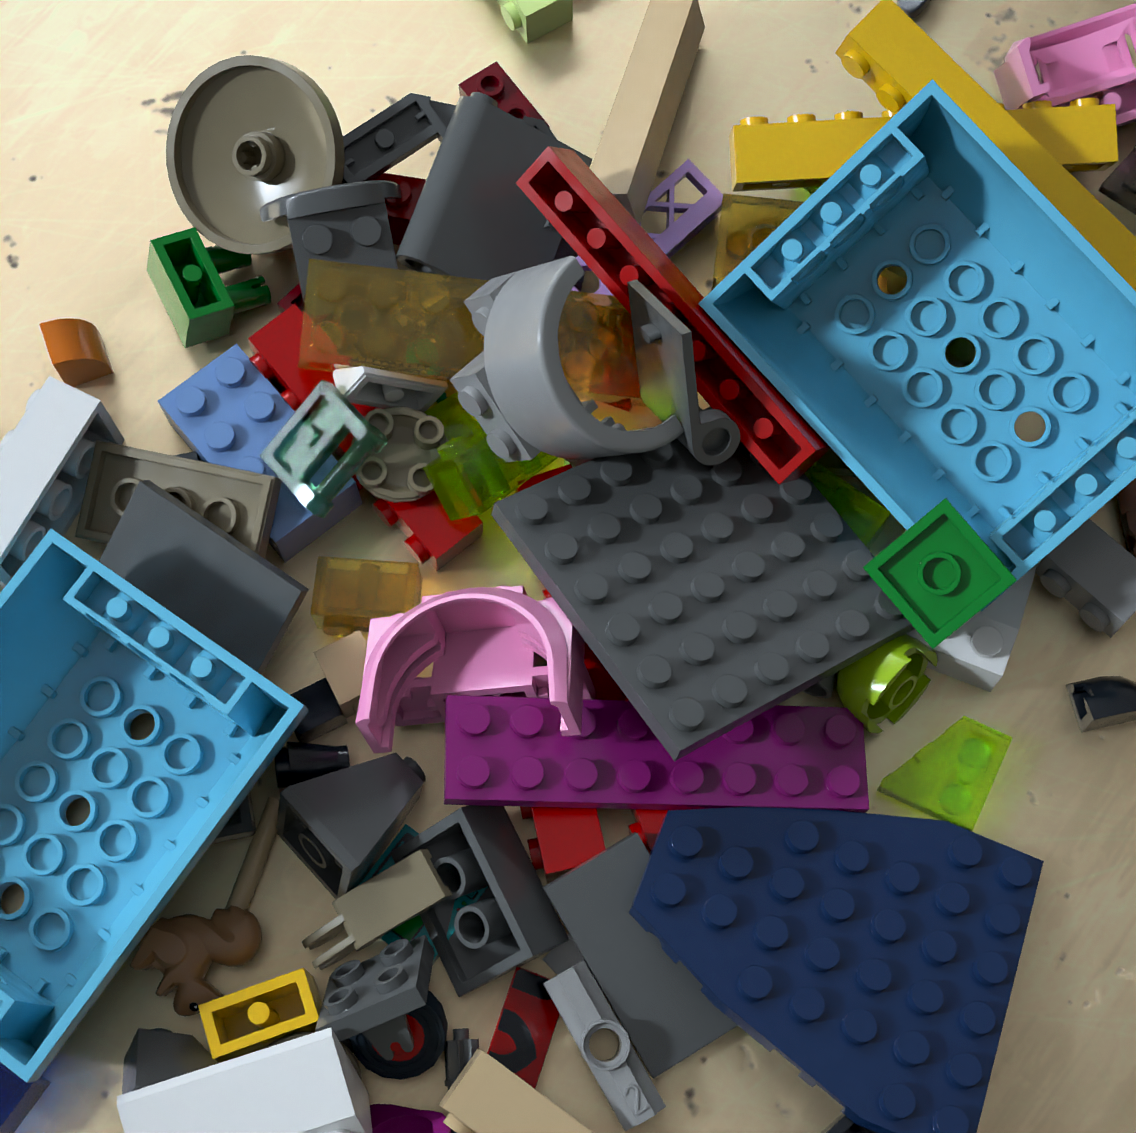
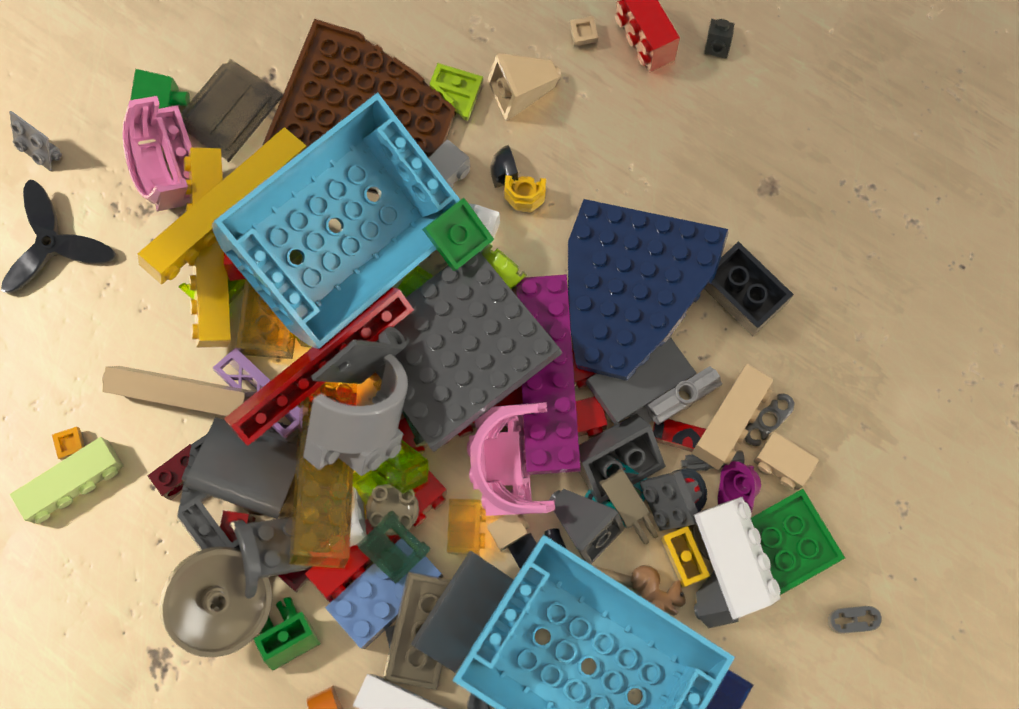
camera: 90 degrees left, 5 degrees up
clear neon green wing [877,715,1012,831] -> none
none -> yellow hair [504,175,546,212]

